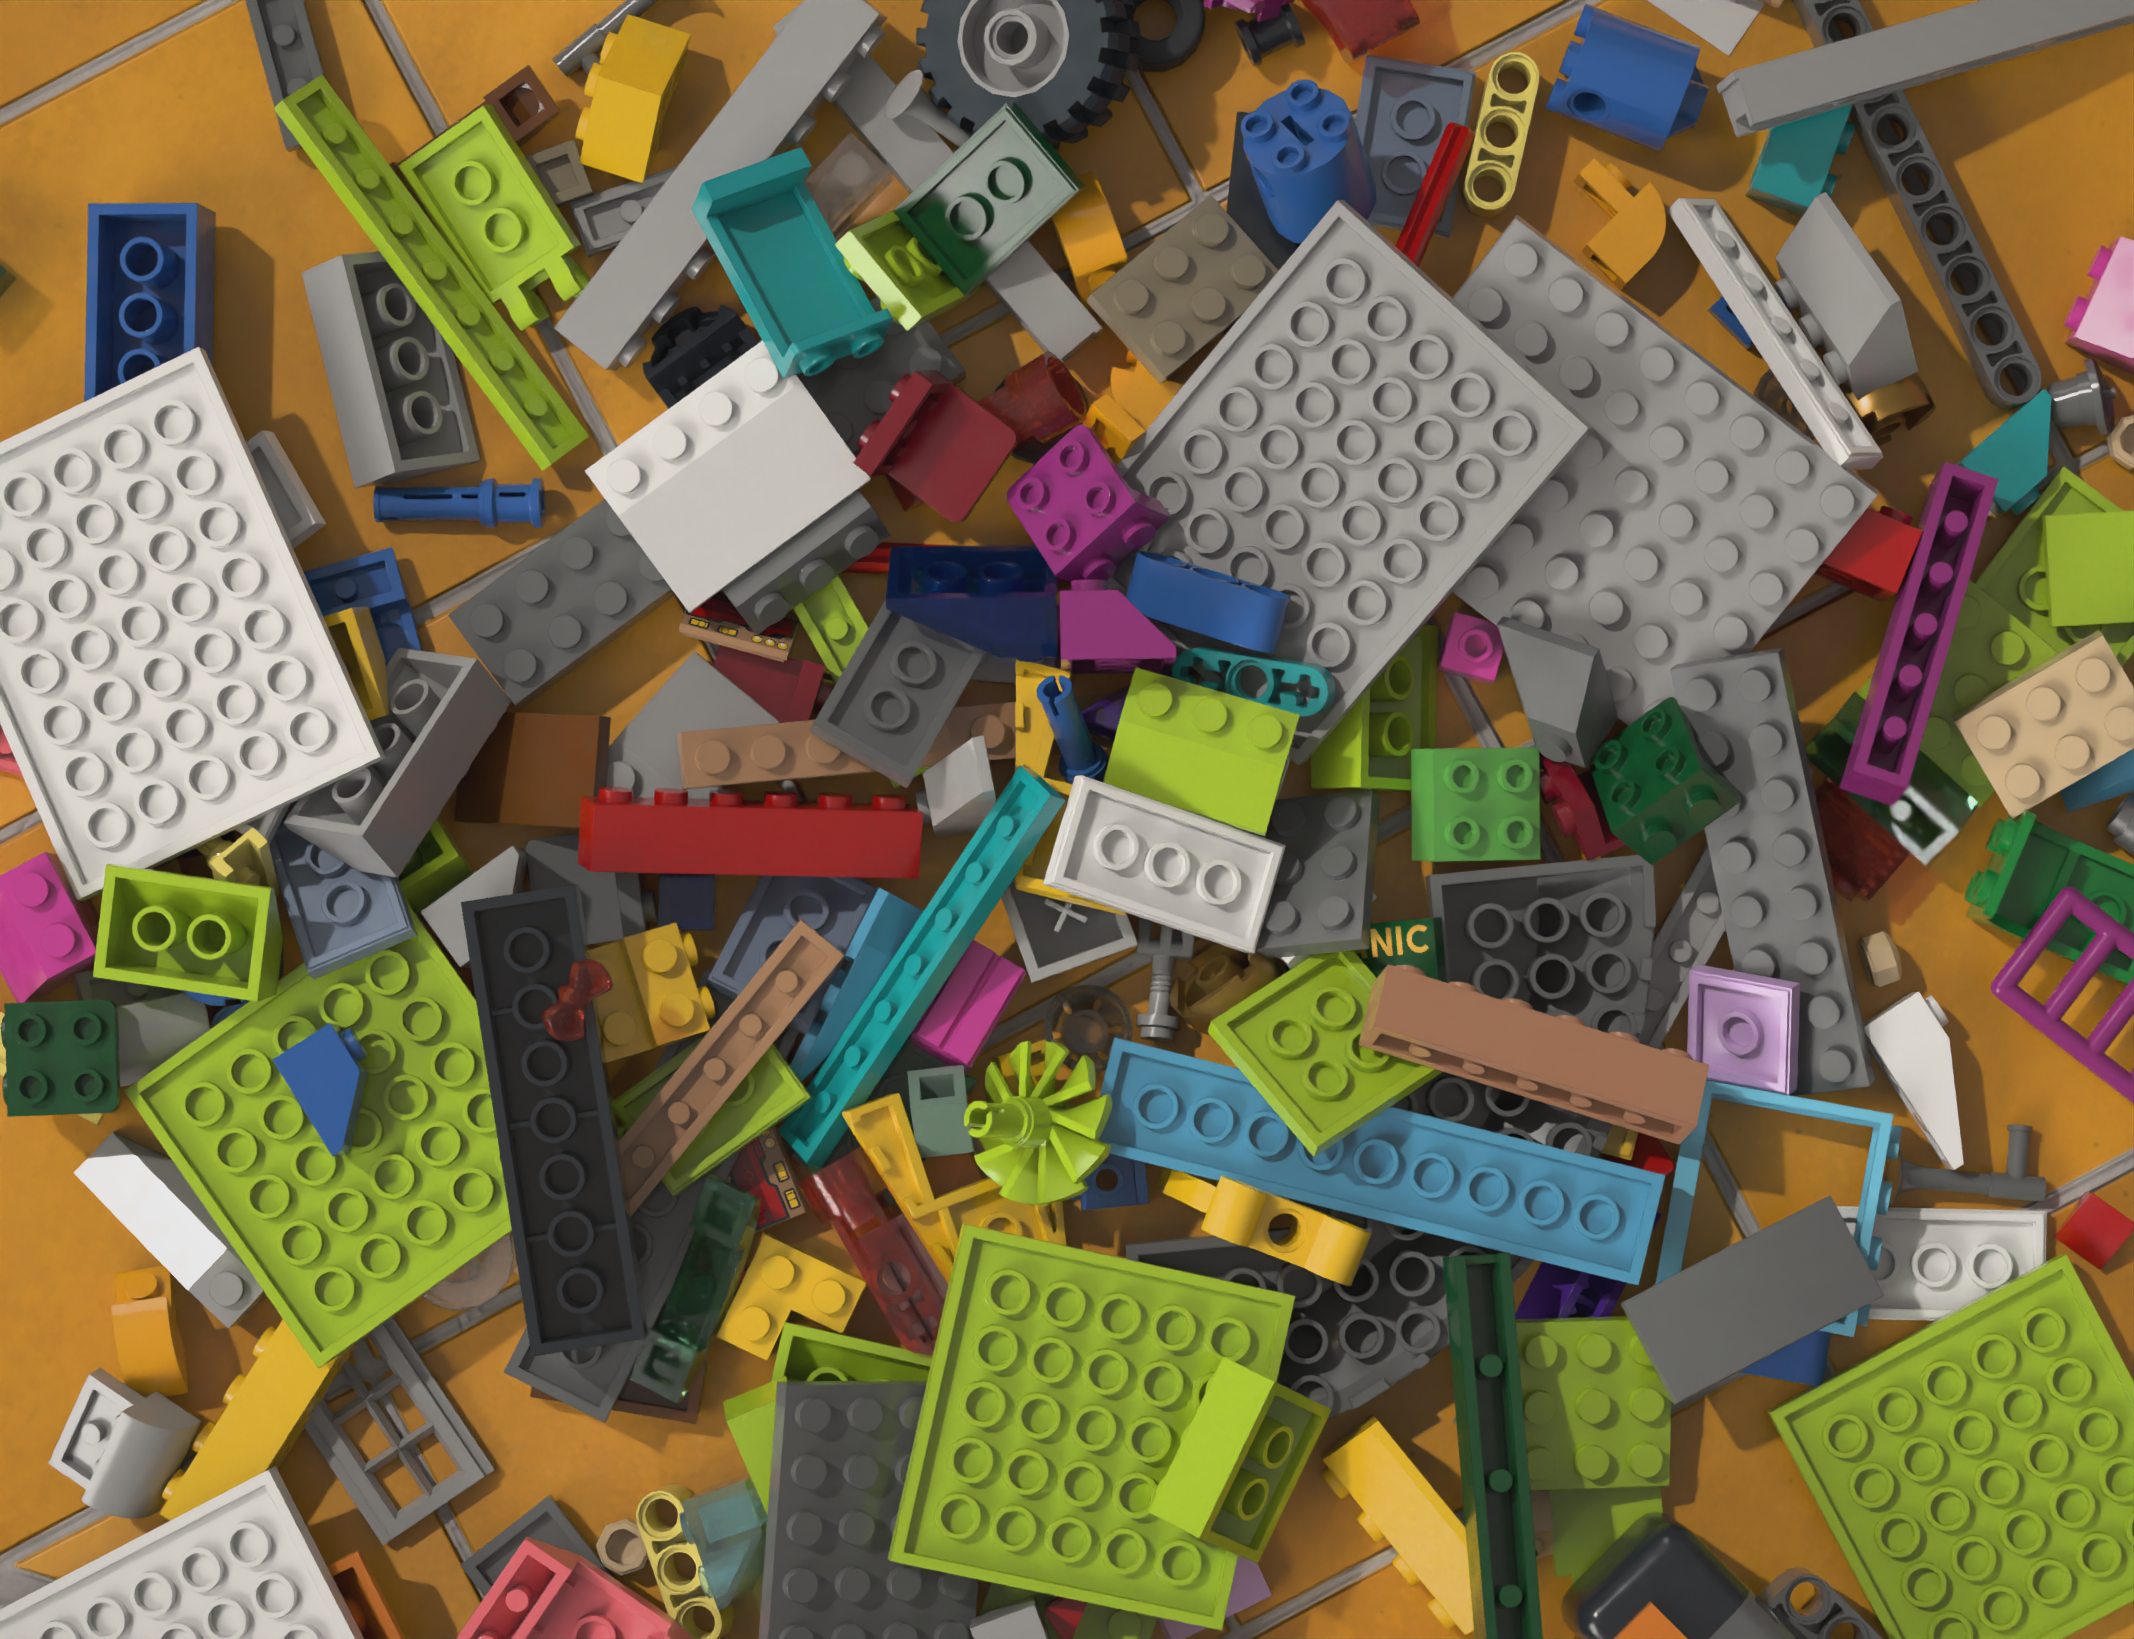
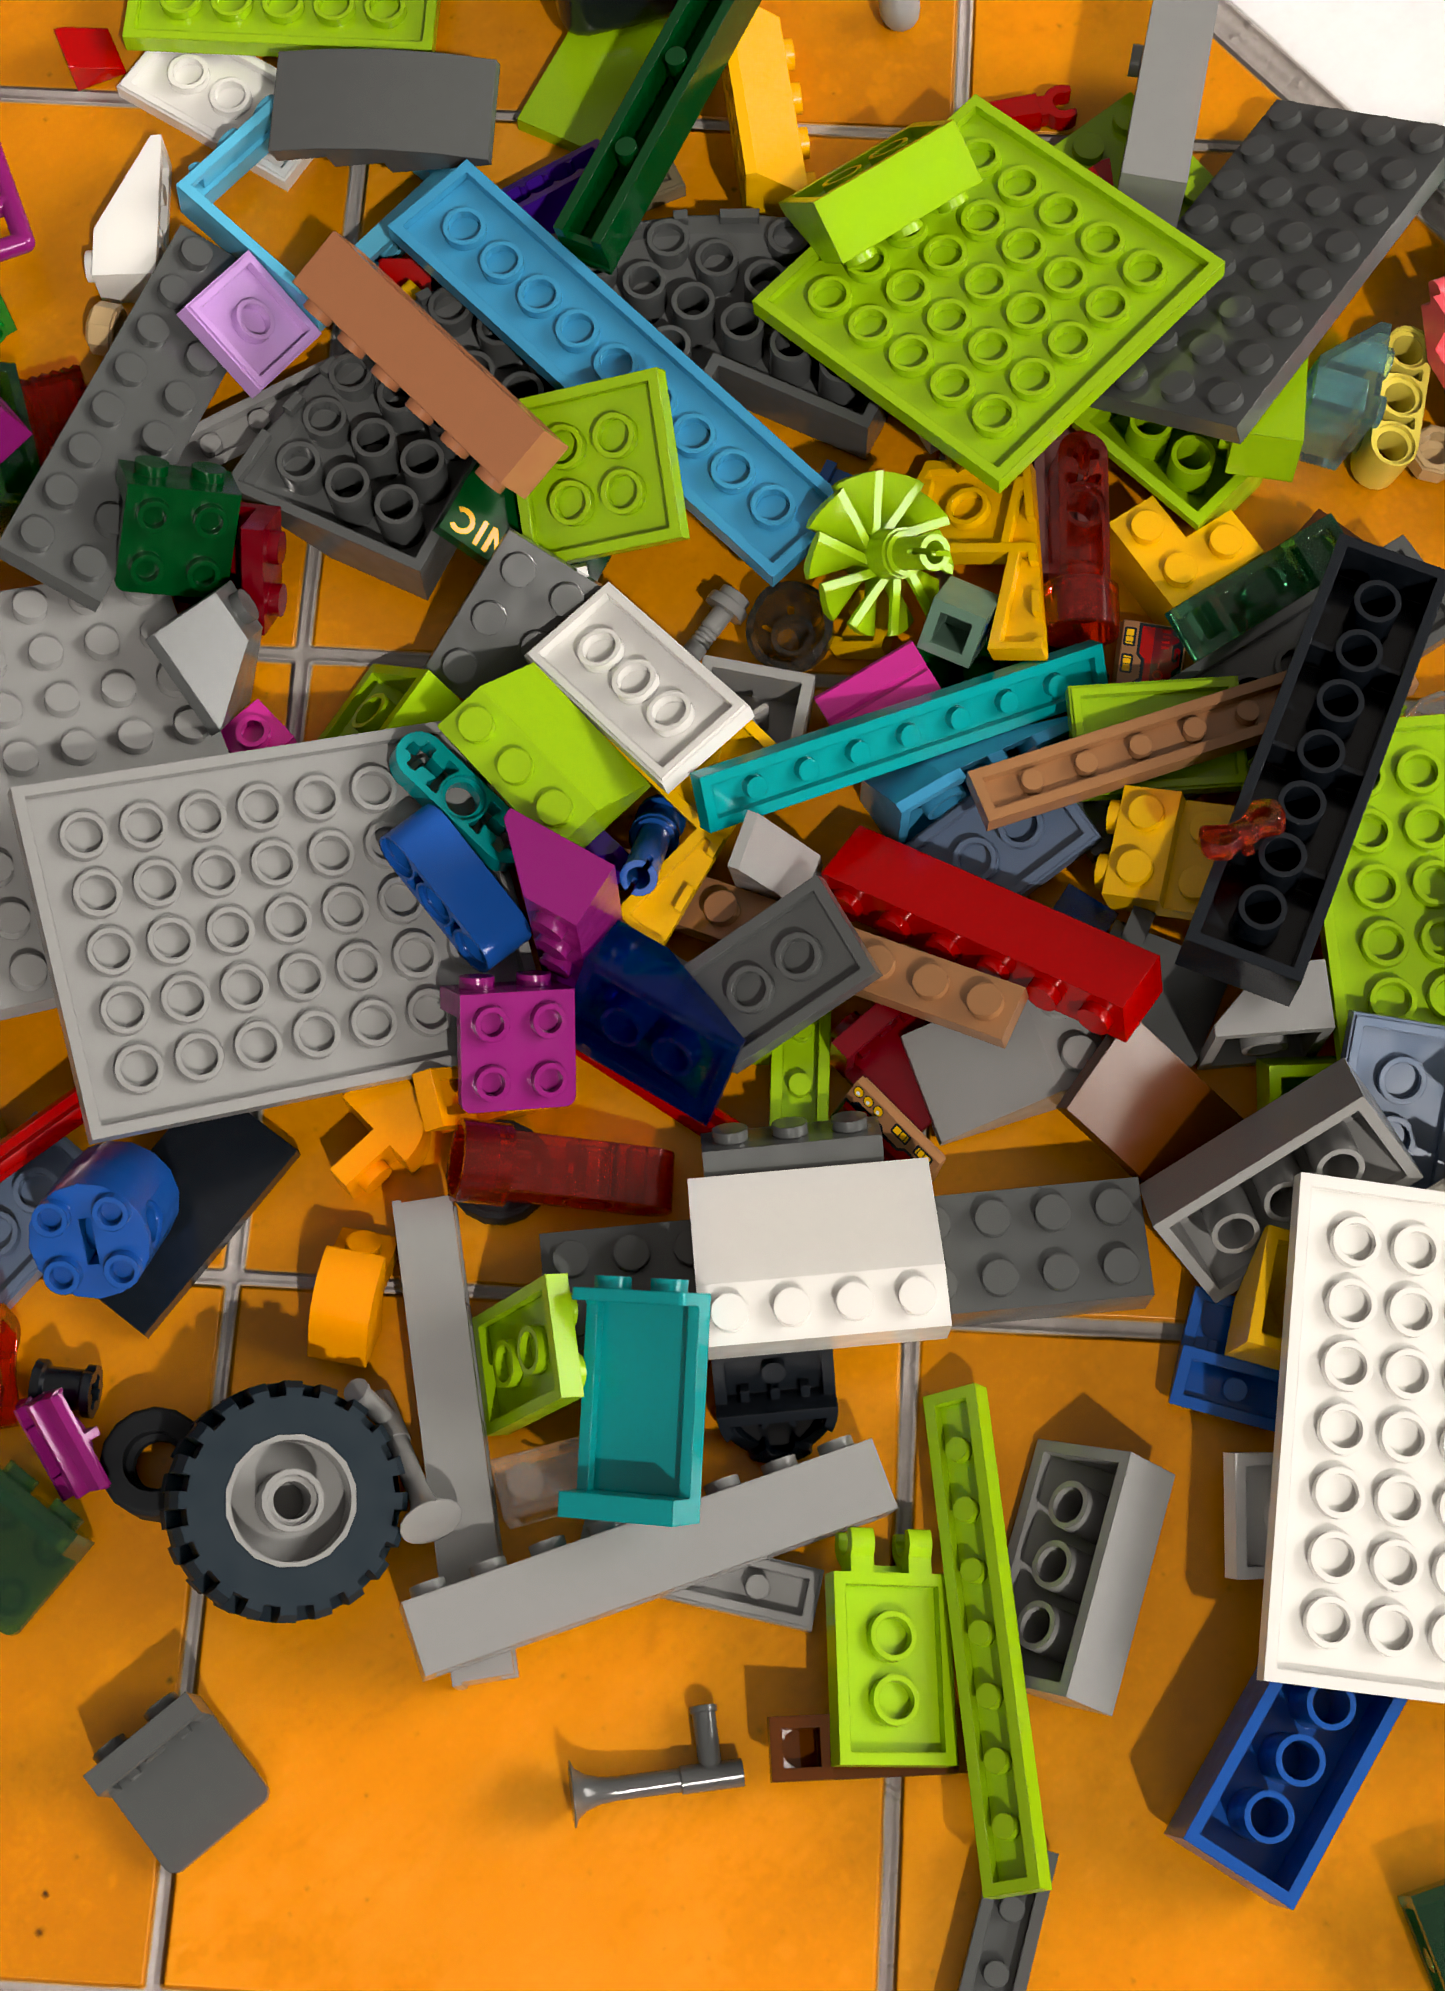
camera: 145 degrees left, 15 degrees down
blue pin [373,478,546,528] -> none
dark tan plate [525,140,594,207] -> none
yellow brick [575,14,691,183] -> none
dark red bracket [853,370,1019,523] -> none
tile [893,101,1086,296] -> none
dark tan plate [1086,195,1279,385] -> none
yellow piece [1155,1167,1372,1286] -> none
pearl gold cylinder [1169,941,1282,1036] -> none
bright green brick [1411,747,1540,862] -> none
lime plate [1516,1316,1671,1491] -> none
dark grey piece [1886,1124,2046,1204] -> none

